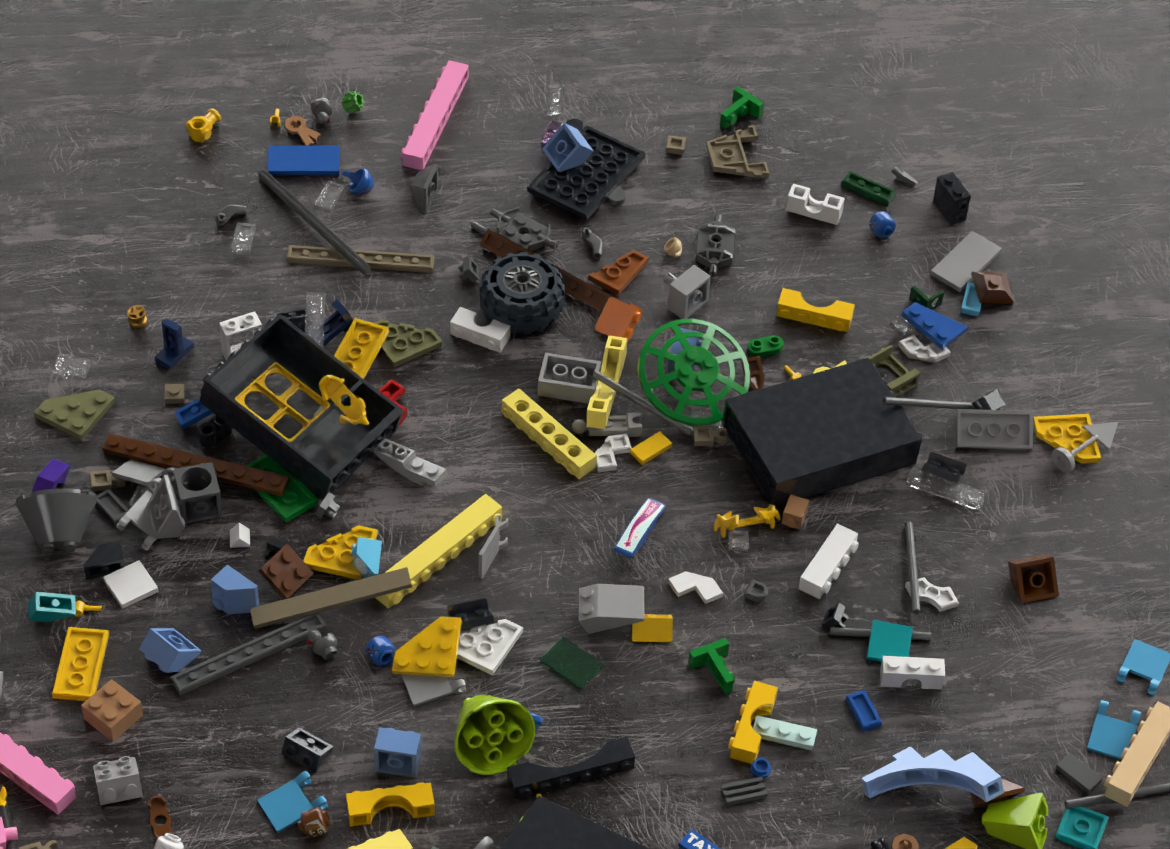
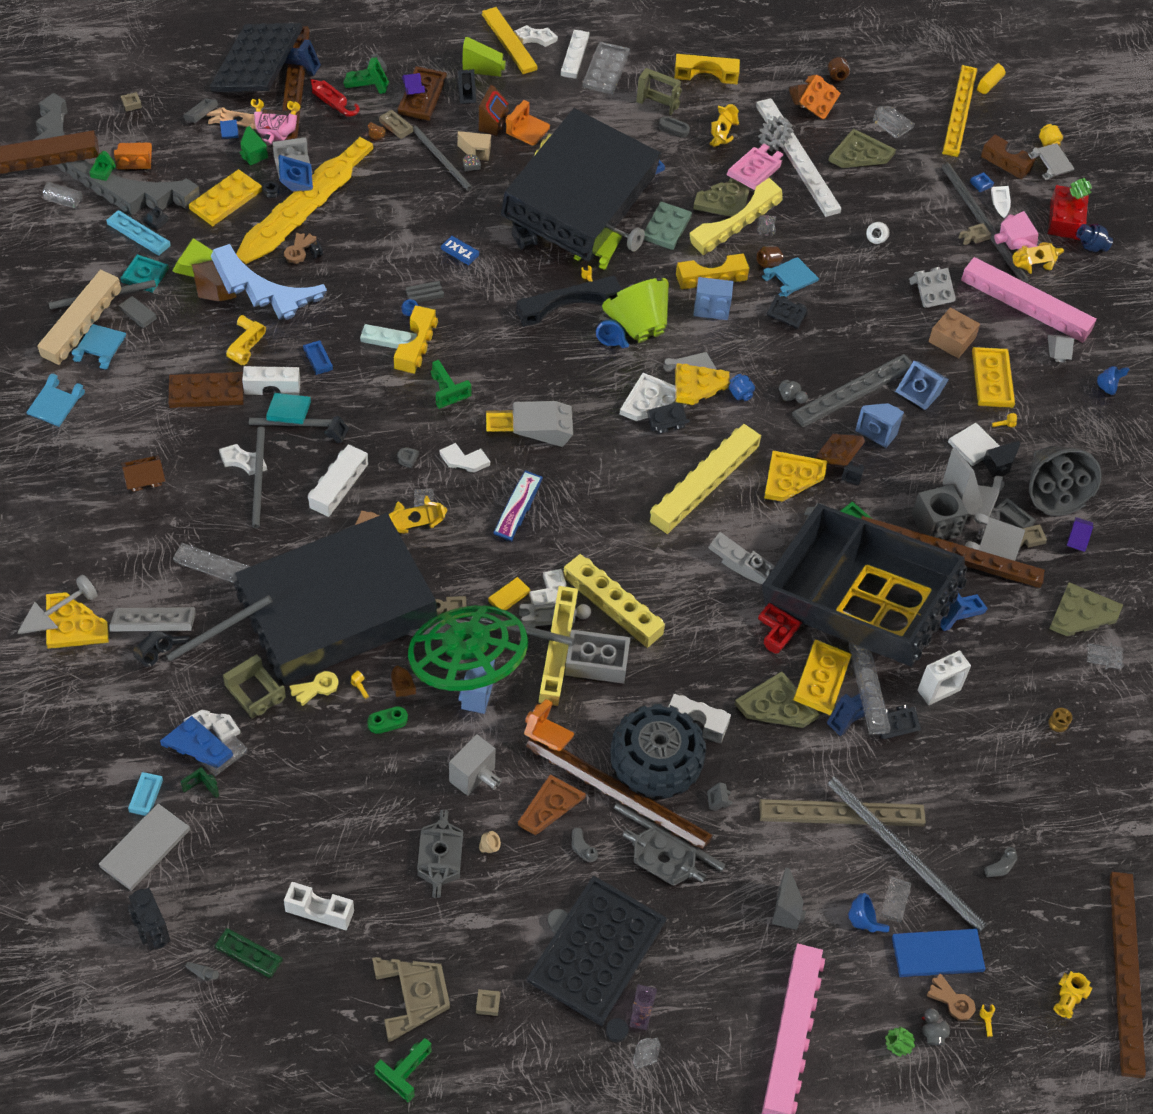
camera: 175 degrees right, 5 degrees up
teal slope [28,592,76,622] -> none
reddish brown piece [147,795,173,840] -> none
dark blue bracket [155,318,194,370] -> none
dark tan plate [164,384,185,404] -> none
white slope [230,523,250,548] -> none
clear plate [231,222,256,255] -> none
dark tan tile [250,567,412,629] -> none
yellow piece [319,375,369,426] -> none
medium azure slope [350,537,382,578] -> none
light grey flag [478,515,508,579] -> none
clear green piece [540,637,604,690] -> none
medium blue slope [542,123,594,172] -> none
yellow arch [776,288,855,332] -> none
blue head [869,212,896,238] -> none
black bracket [922,452,967,484] -> none
reddish brown slope [971,271,1014,304] -> none
none -> reddish brown plate [169,372,244,408]
none -> yellow beam [226,315,266,365]
none -> reddish brown plate [1110,872,1146,1079]

